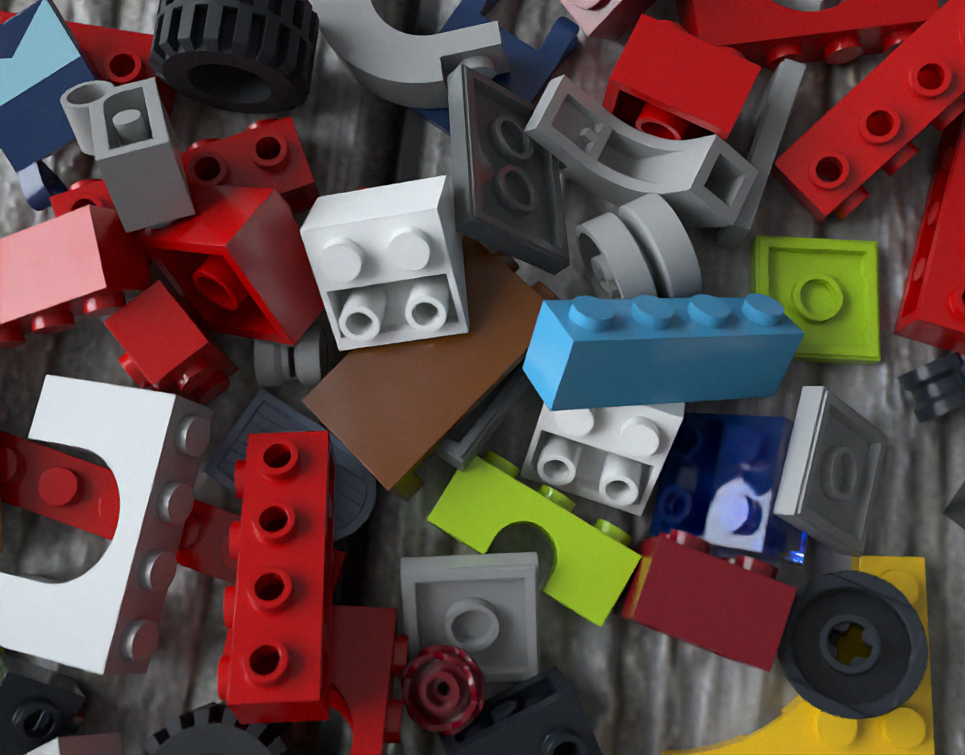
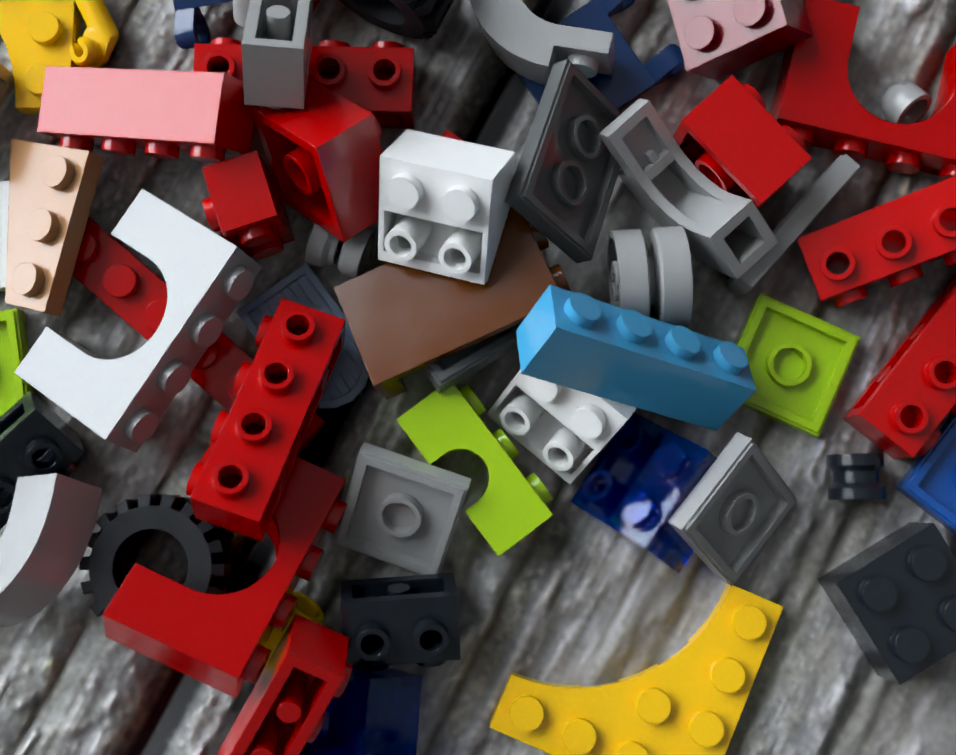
camera: 25 degrees right, 5 degrees up
dark red plate [401,645,486,735] -> none
dark red brick [613,529,797,672] -> none
black brick [777,570,928,719] -> none

